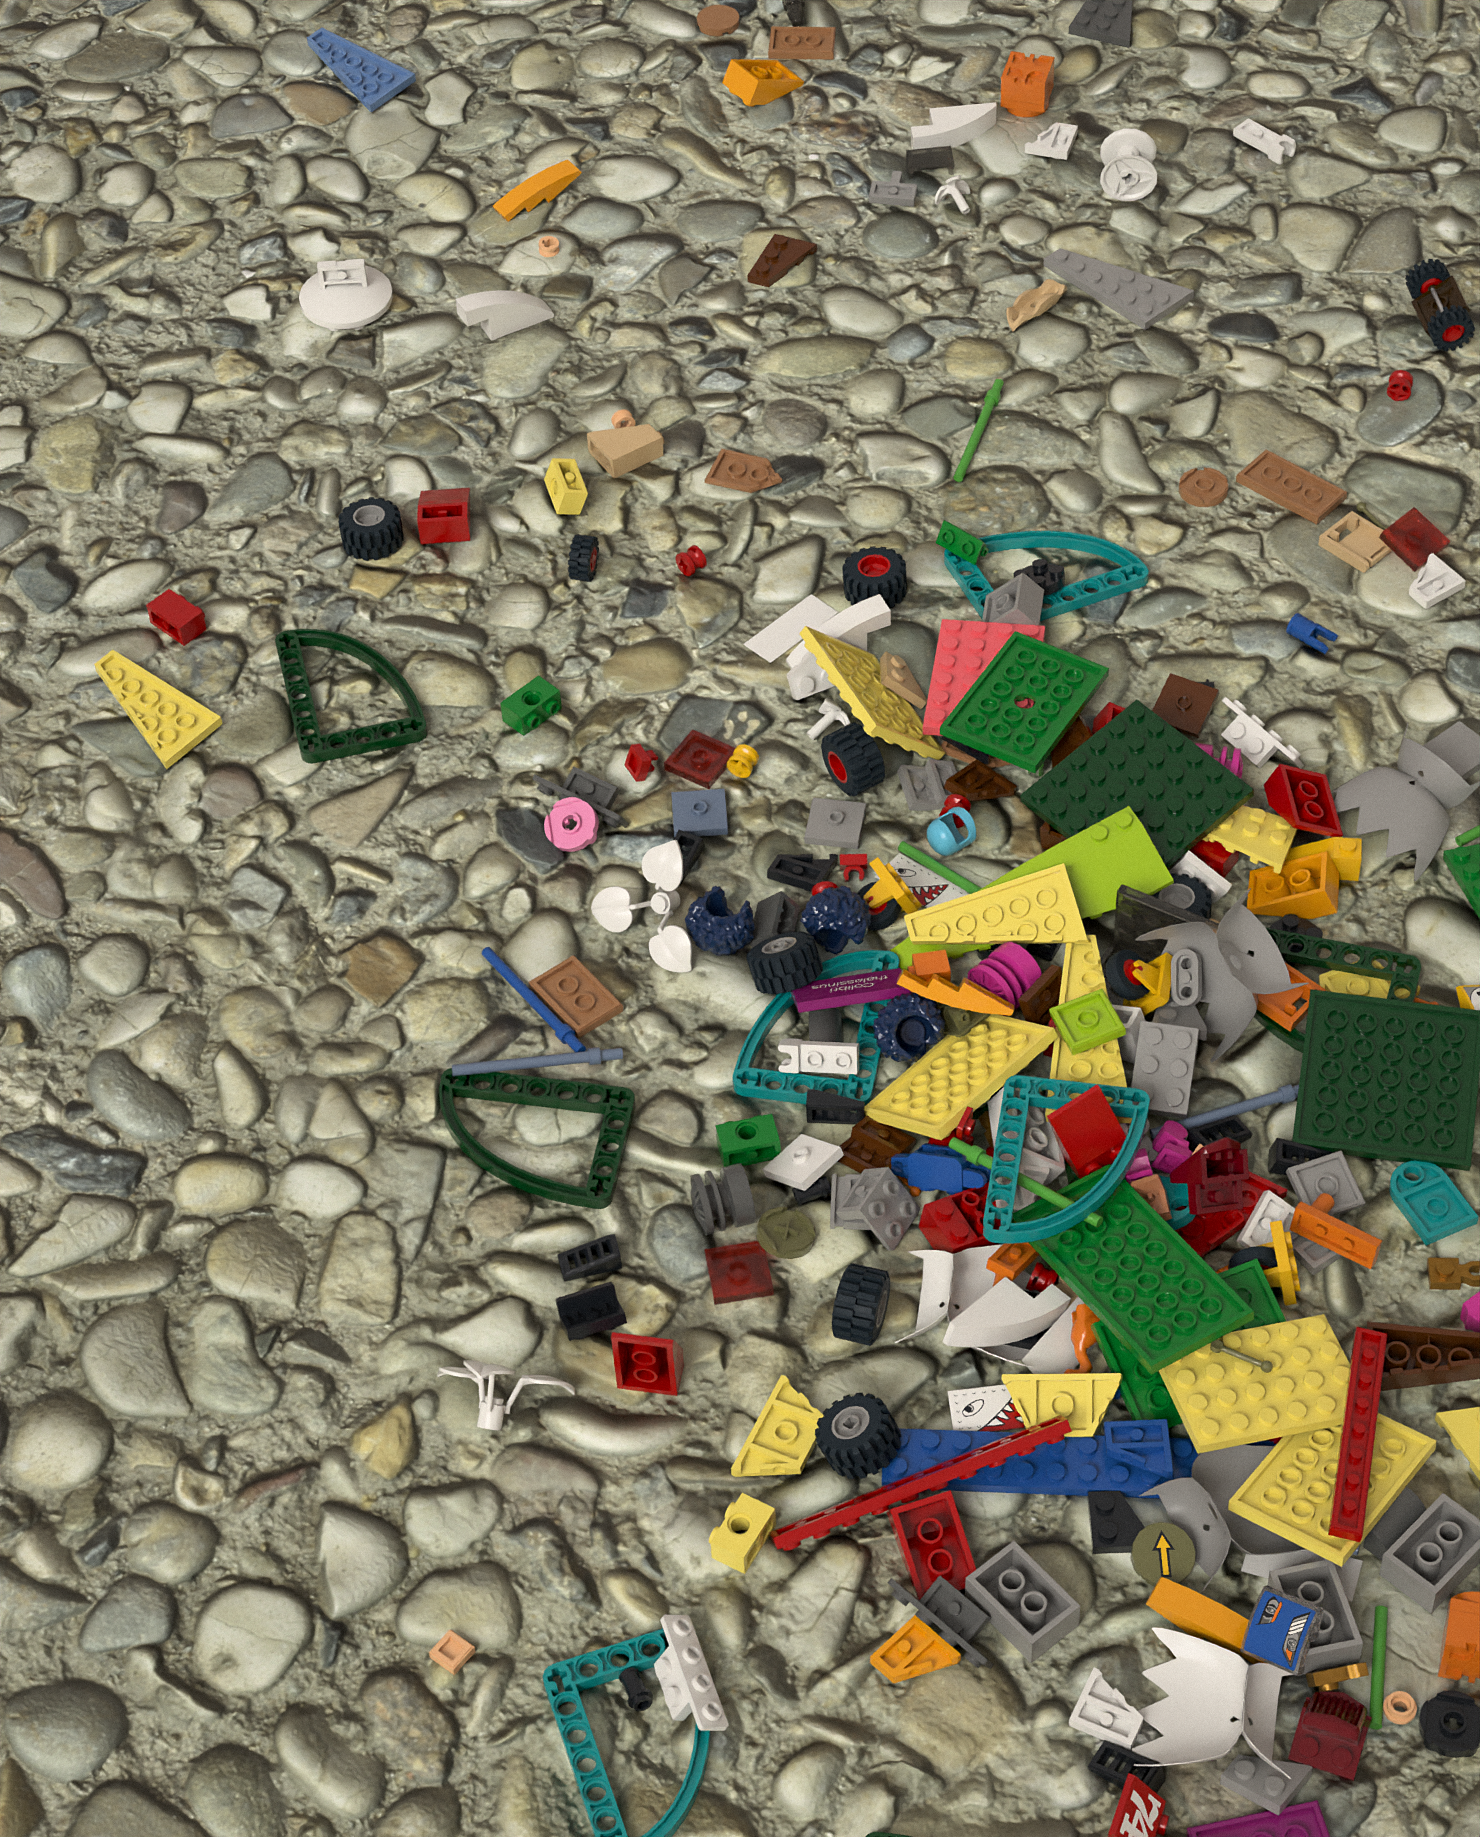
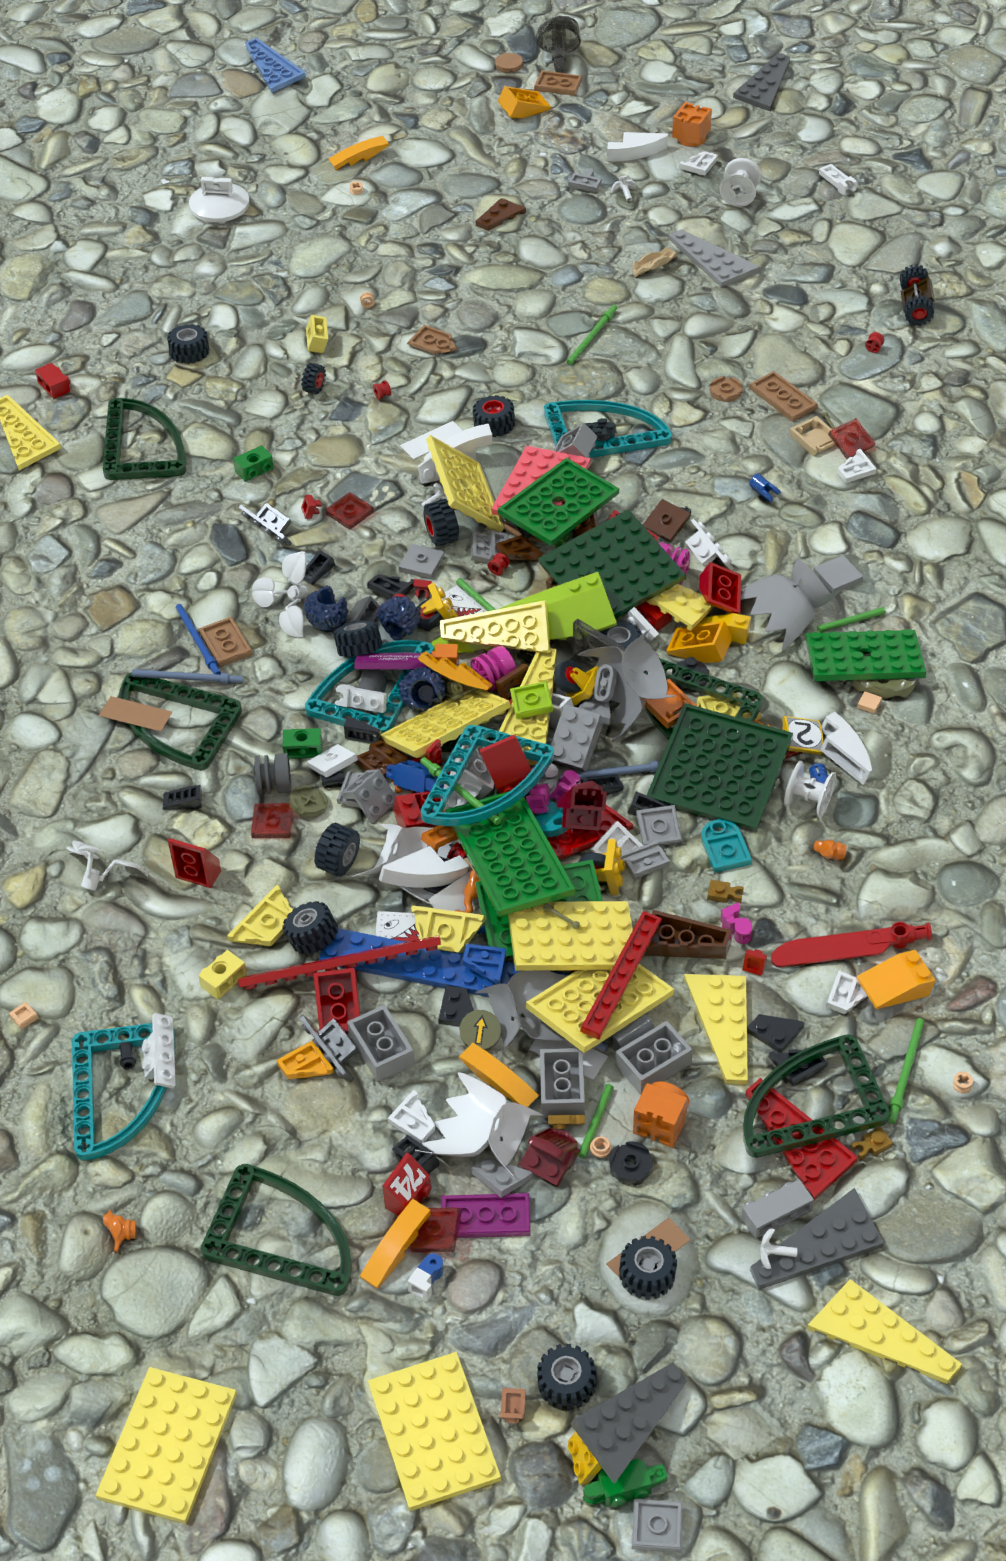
camera: 10 degrees right, 0 degrees up
red slope [417,488,470,544] -> none
white slope [455,290,554,341] -> none
bright pink plate [544,797,599,852] -> none
black bracket [555,1282,627,1341] -> none
tan slope [587,424,664,479] -> none
sand blue plate [671,789,728,837] -> none
yellow wheel [727,744,759,778] -> none
tan wing [880,651,927,709] -> none
clear smoke hinge [906,146,955,179] -> none
medium azure helmet [927,807,976,856] -> none
green hinge [936,520,989,565] -> none
nougat bracket [1130,1174,1172,1221] -> none
slope [1240,1585,1324,1676] -> none
orange piece [1289,1193,1382,1269] -> none
none -> medium nougat sticker [99,696,172,731]

